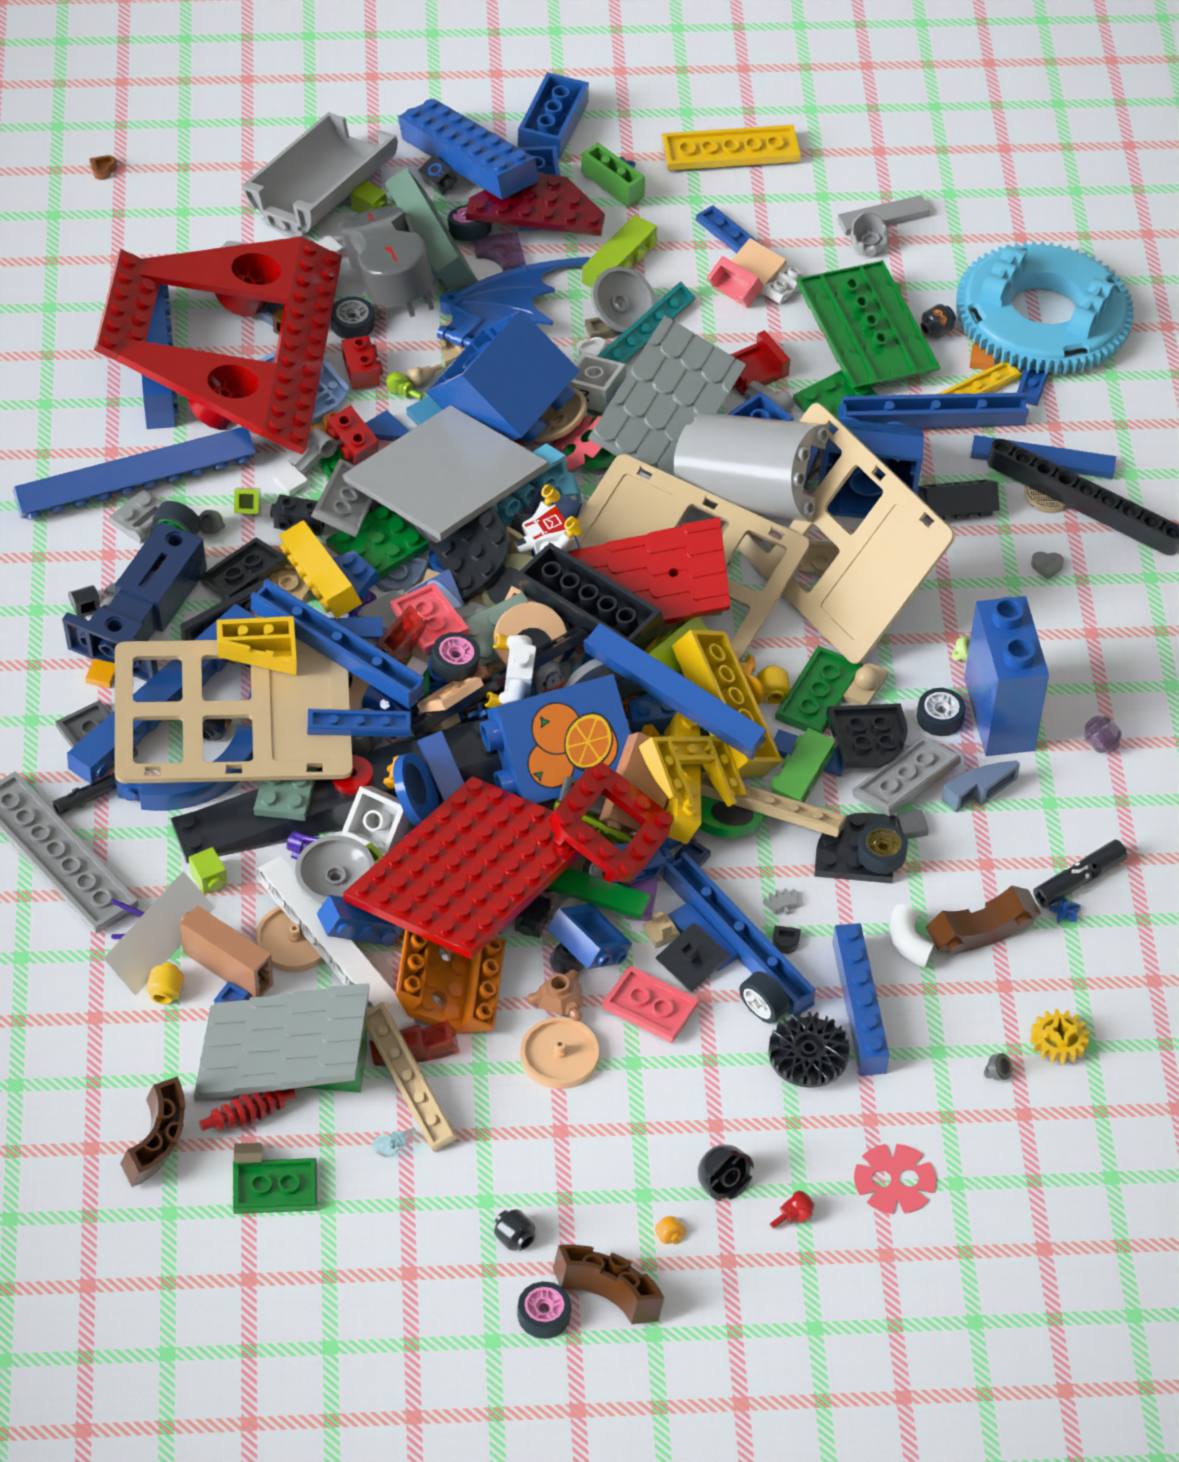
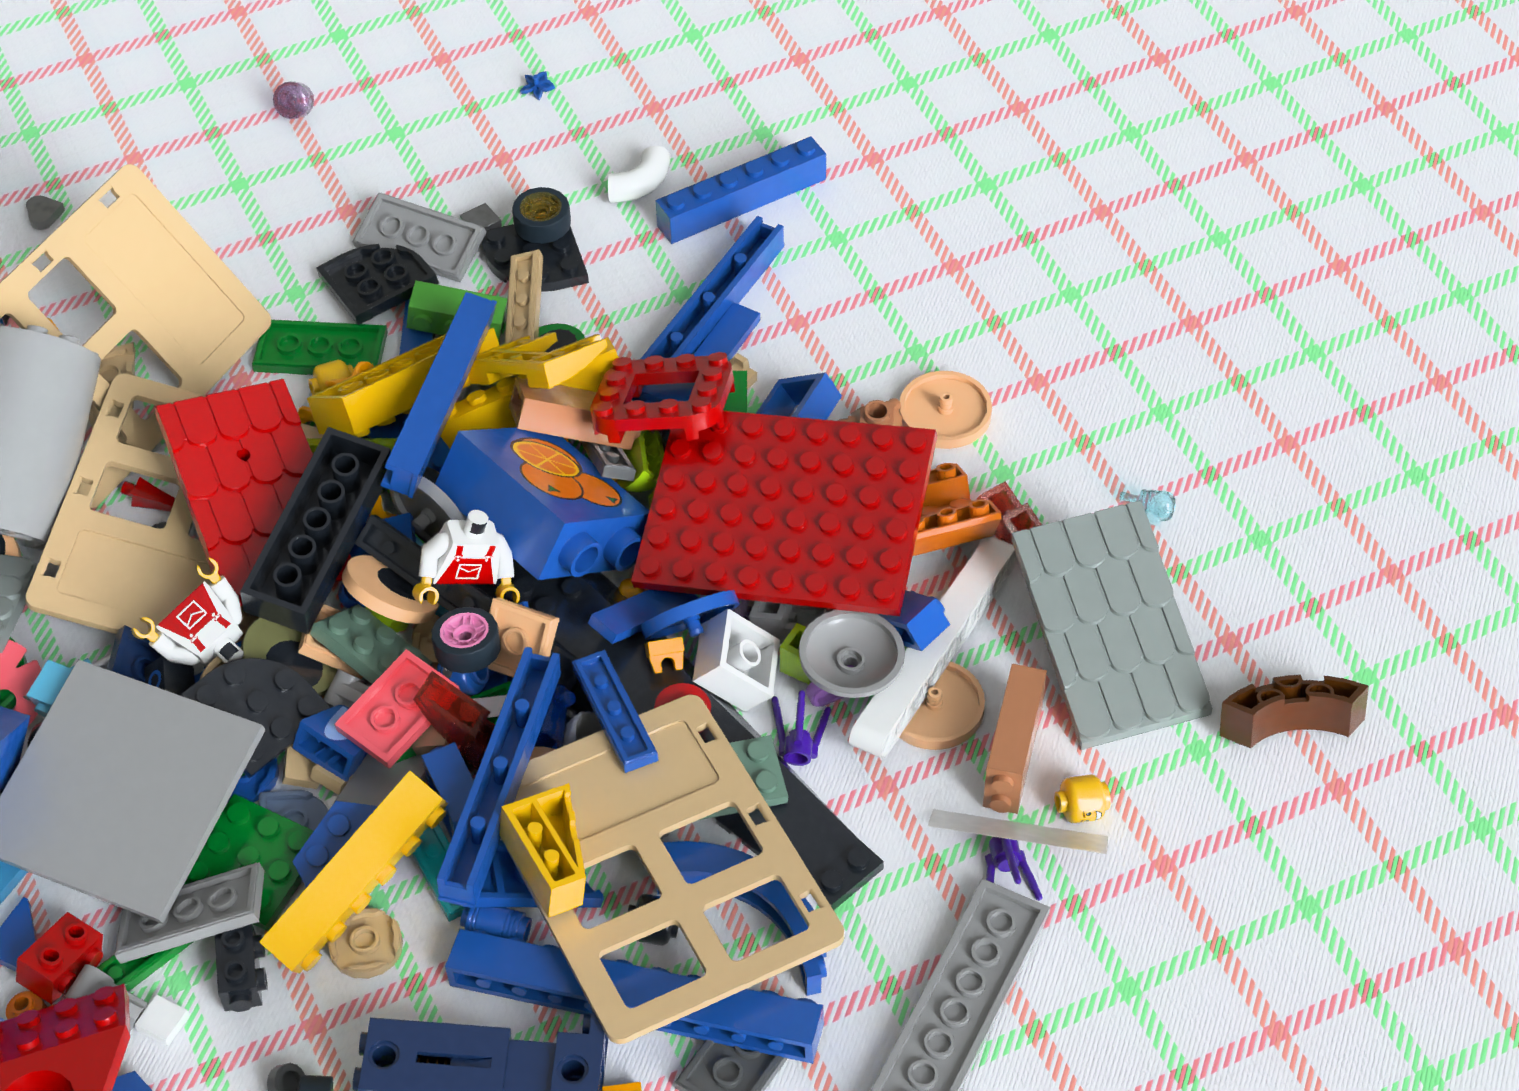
camera: 110 degrees left, 0 degrees up
black pin [52,772,117,816] -> none
black tile [180,580,264,641] -> none
lime brick [189,847,227,894] -> none
red piece [199,1088,296,1131] -> none
black plate [200,537,288,599] -> none
blue tile [214,981,251,1004] -> none
green tile [233,1158,317,1214] -> none
lime brick [234,487,261,514] -> none
dark tan tile [234,1143,263,1163] -> none
tan tile [366,1002,458,1152] -> none
black head [494,1209,535,1251] -> none
wheel [517,1281,571,1339] -> none
reddish brown brick [553,1244,664,1325] -> none
coral plate [602,965,699,1043] -> none
black piece [655,922,730,992] -> none
light orange piece [655,1216,686,1244] -> none
black cylinder [698,1144,754,1201] -> none
black wheel [739,971,790,1024] -> none
light grey piece [763,888,798,915] -> none
black wheel [768,1012,850,1088] -> none
red piece [769,1190,814,1229] -> none
black tile [772,925,801,954] -> none
tan tile [843,661,889,705] -> none
coral piece [854,1144,936,1214] -> none
black wheel [916,688,966,736] -> none
reddish brown brick [926,885,1041,954] -> none
sand blue slope [942,760,1020,812] -> none
yellowish green tile [952,636,970,662] -> none
blue brick [964,596,1049,757] -> none
dark grey tile [984,1053,1012,1081] -> none
yellow gear [1030,1009,1090,1065] -> none
black piece [1033,839,1128,908] -> none

